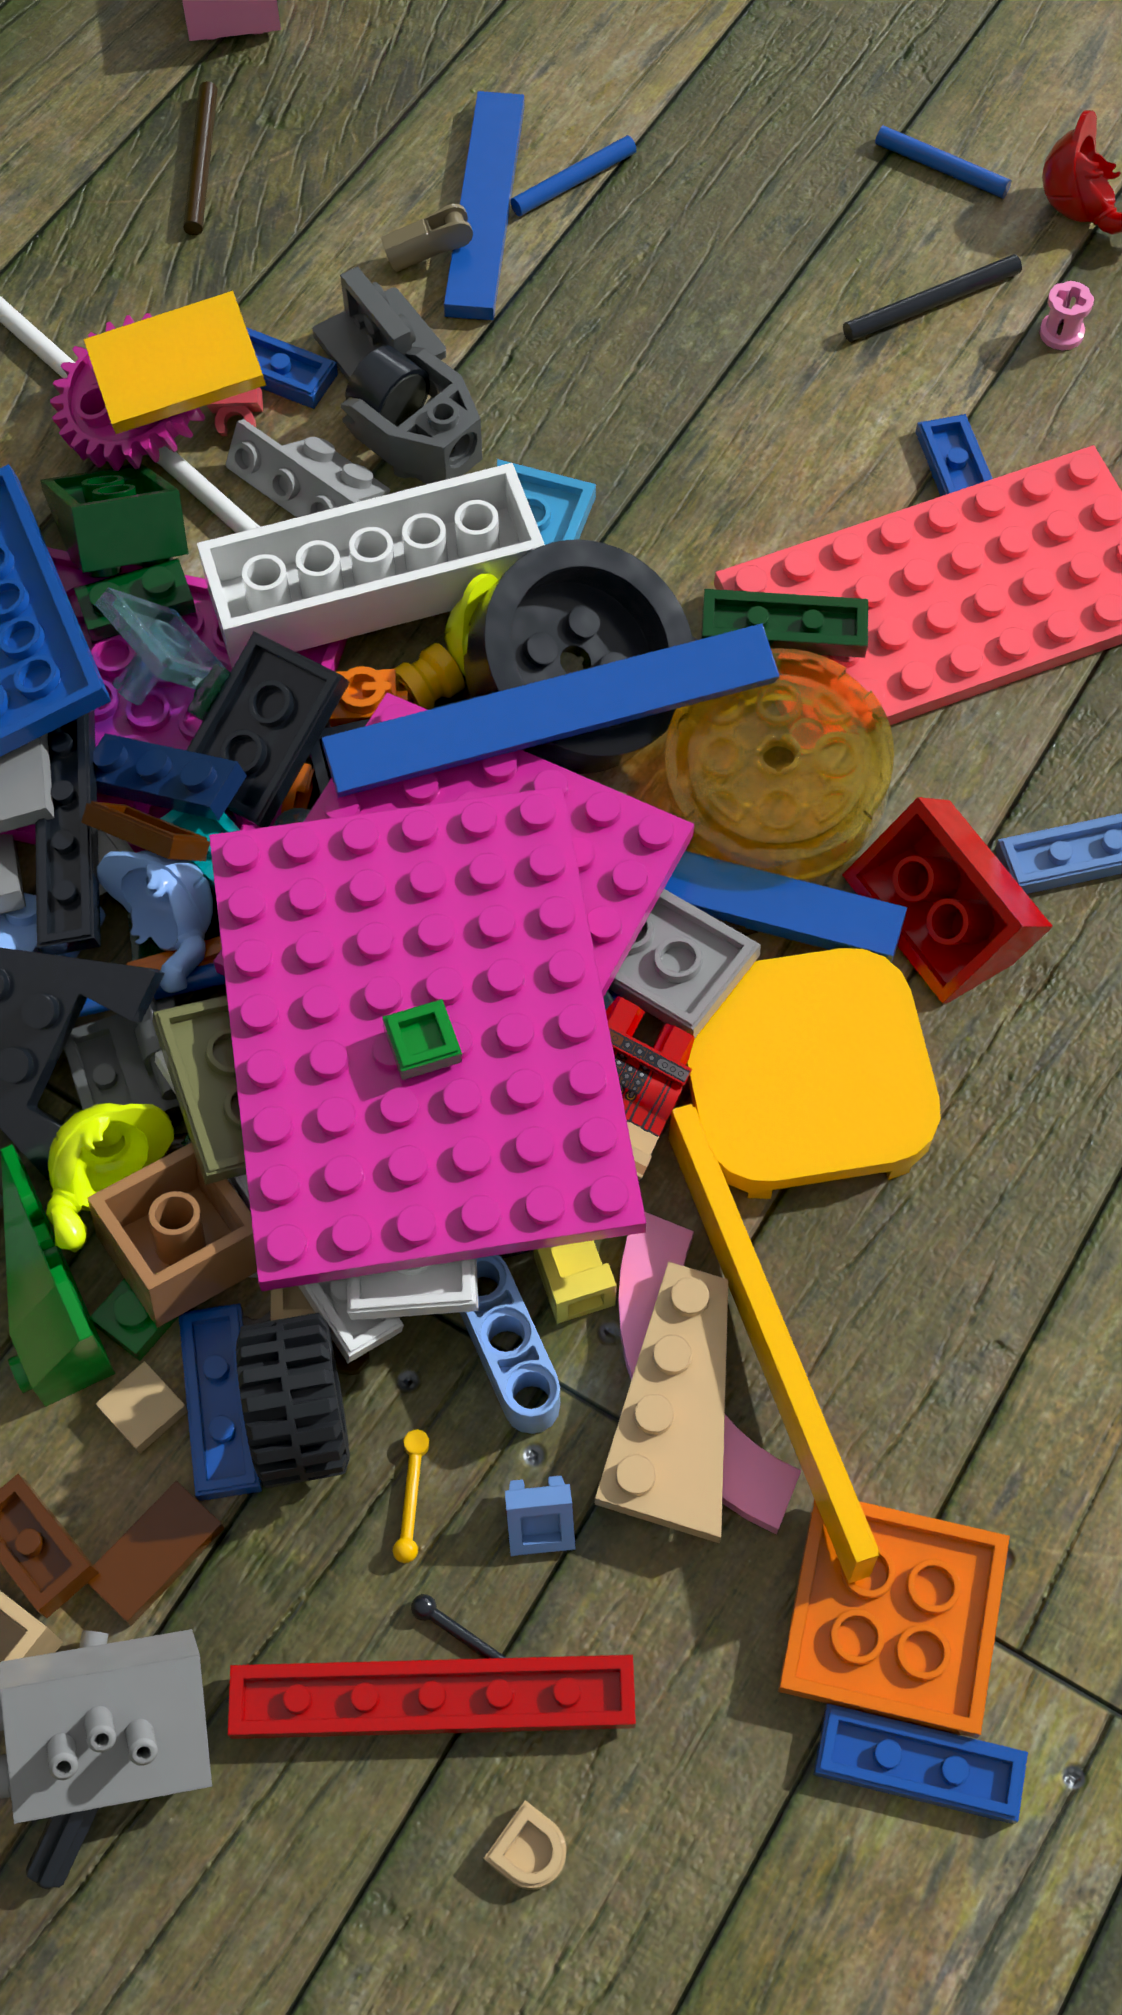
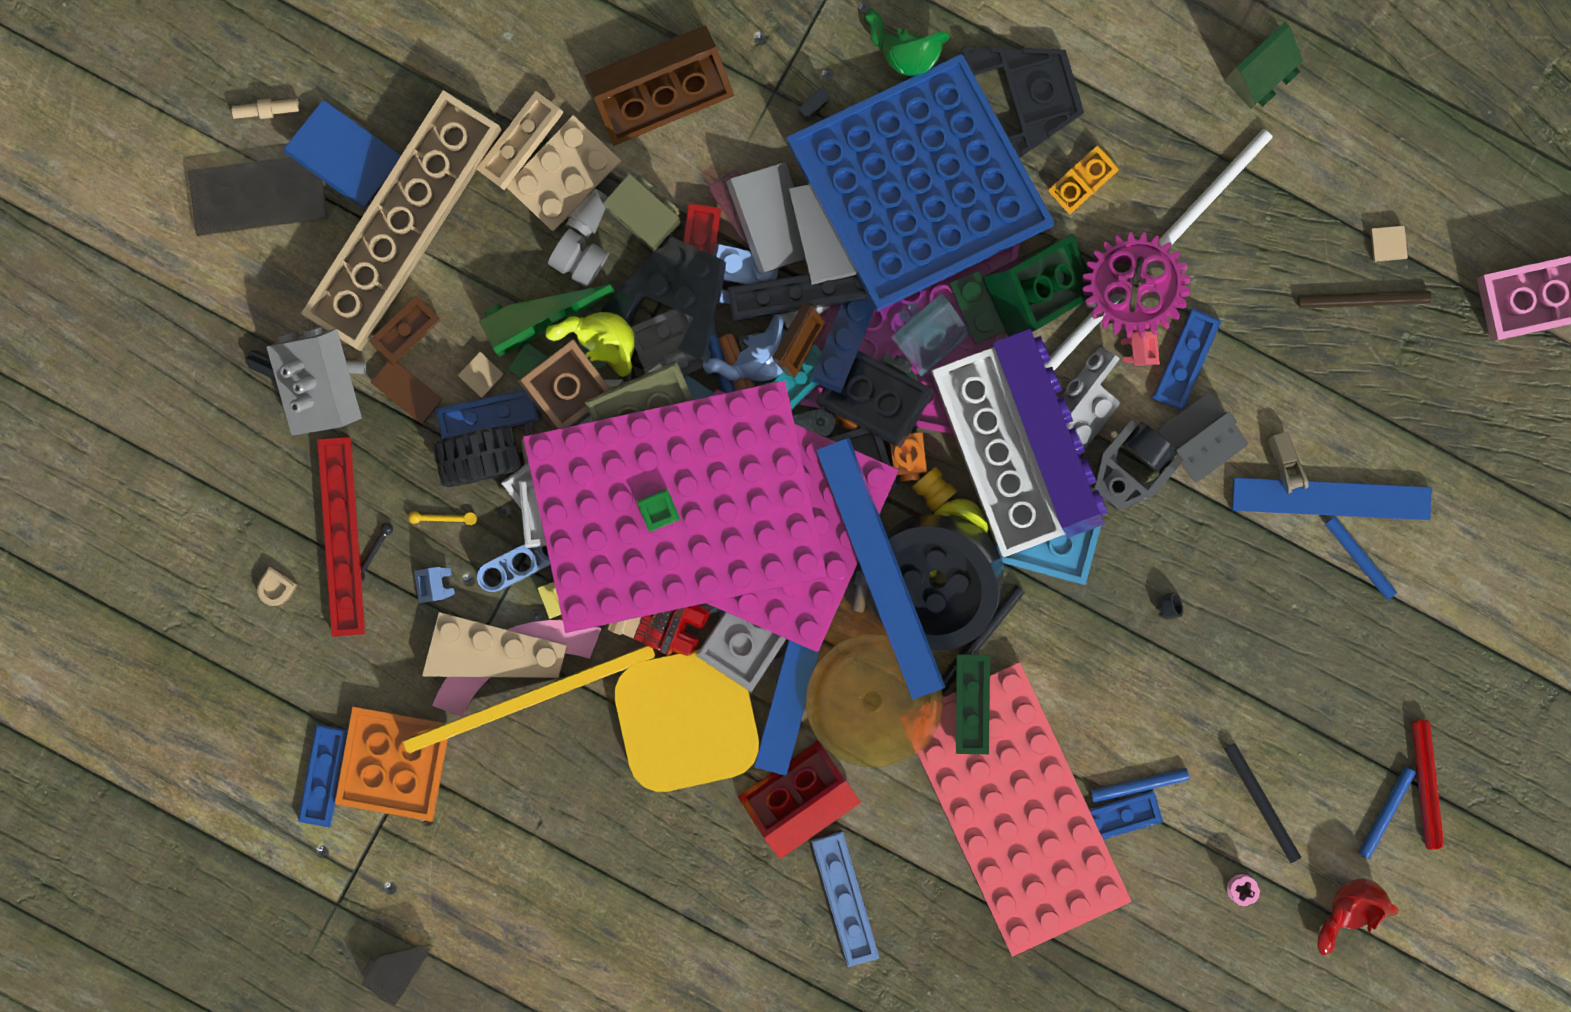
camera: 85 degrees right, 25 degrees up
yellow tile [84,291,266,434] -> none
none -> dark purple brick [993,329,1108,538]
none -> blue bar [1090,768,1189,803]
none -> black hinge [1156,592,1184,620]
none -> tan tile [1370,226,1408,262]
none -> red axle [1411,719,1444,850]

